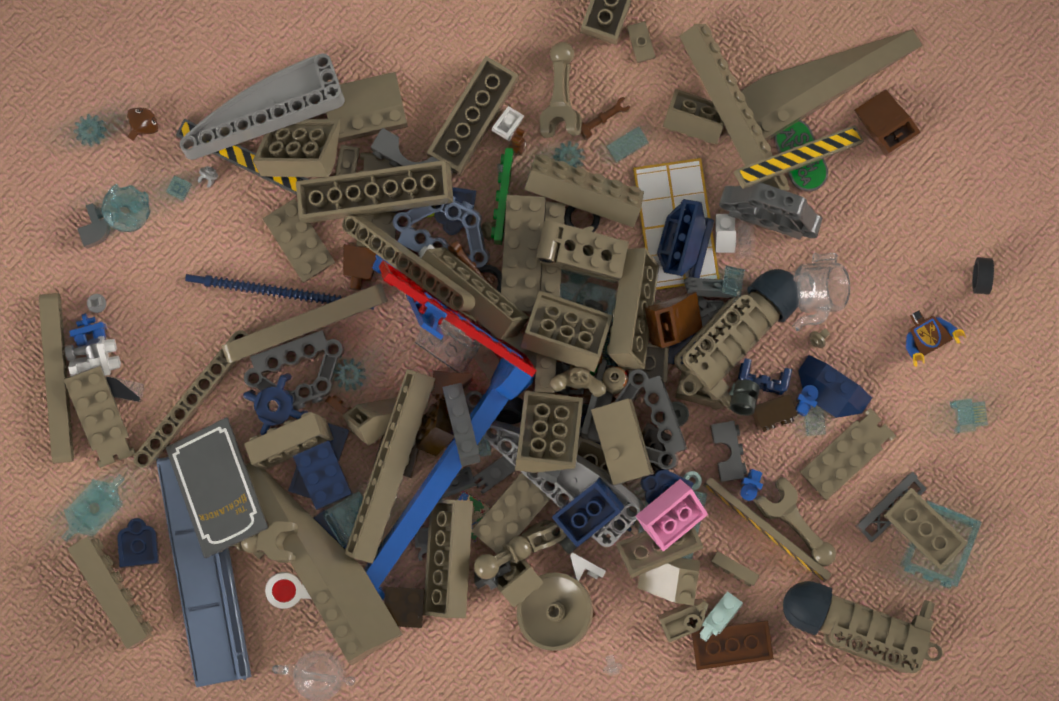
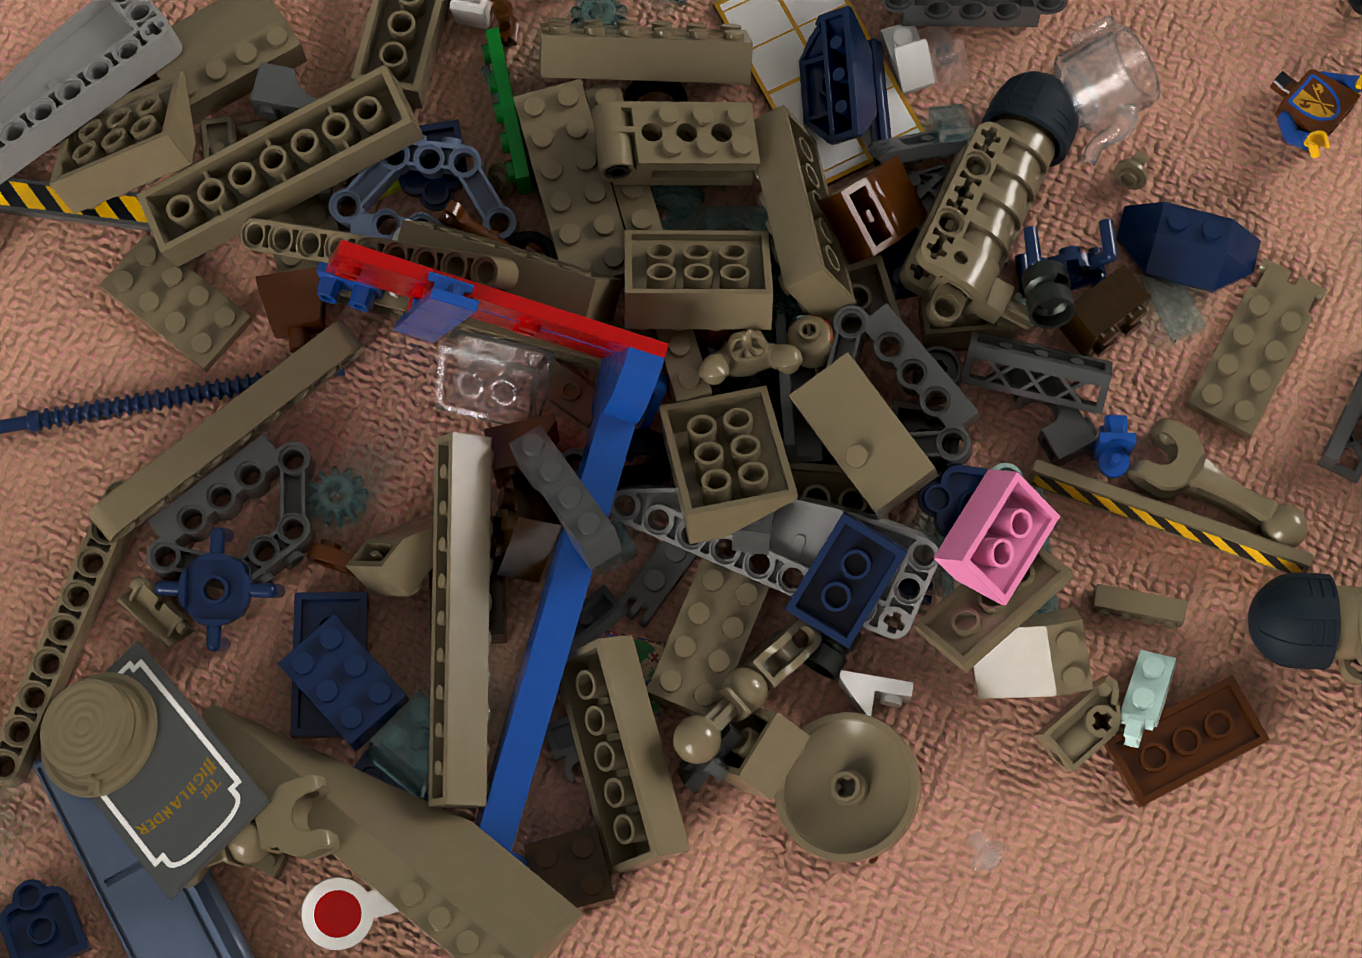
camera: 20 degrees left, 10 degrees down
dark tan brick [244,412,333,470] -> none
blue hips [794,385,818,416] -> none
none -> dark tan piece [40,672,158,798]
none -> dark tan hinge [117,576,193,648]
none -> dark grey fence [960,330,1113,414]

